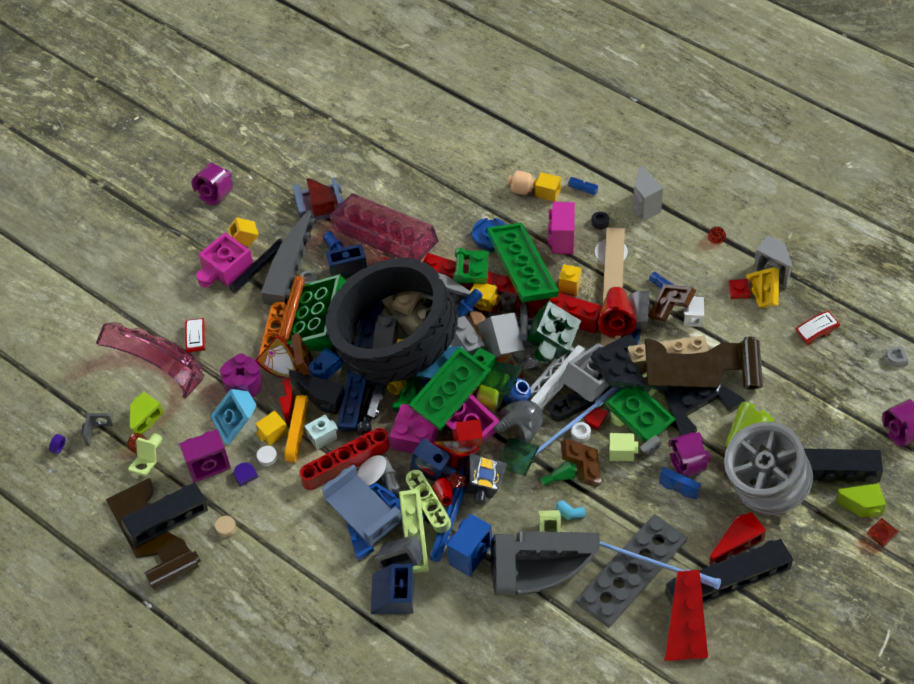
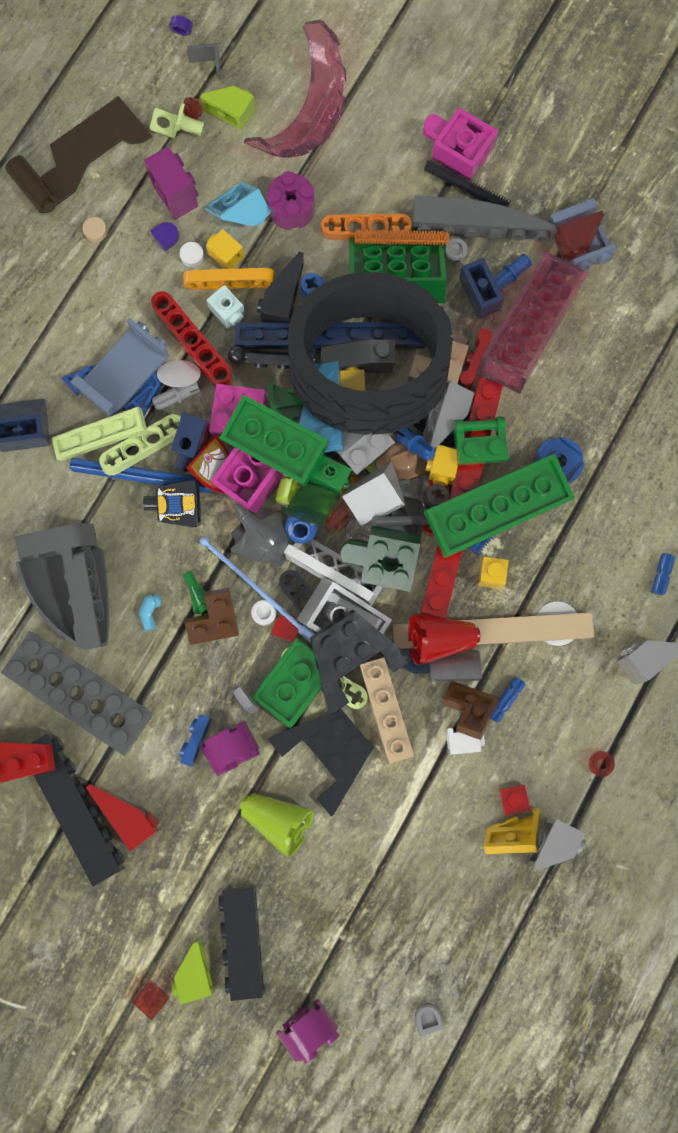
camera: 80 degrees right, 25 degrees up
black brick [121,482,208,547] -> none
slope [185,318,206,353] -> none
magenta brick [191,162,233,205] -> none
yellow brick [228,217,258,247] -> none
shield [255,335,299,379] -> none
red slope [279,378,294,424] -> none
reddish brown plate [290,333,313,376] -> none
flat silver brick [374,534,422,569] -> none
red cone [432,478,453,506] -> none
blue brick [446,513,492,577] -> none
clear red plate [447,473,467,489] -> none
red brick [452,419,483,448] -> none
clear green piece [498,437,539,476] -> none
light nougat head [507,170,535,195] -> none
yellow brick [533,172,561,202] -> none
yellowish green brick [539,510,561,532] -> none
dark pink brick [548,202,575,254] -> none
black tile [591,211,610,230] -> none
light blue piece [600,542,721,589] -> none
yellowish green brick [609,433,638,461] -> none
dark brown door [645,336,763,390] -> none
light grey wheel [724,422,813,515] -> none
slope [795,310,840,345] -> none

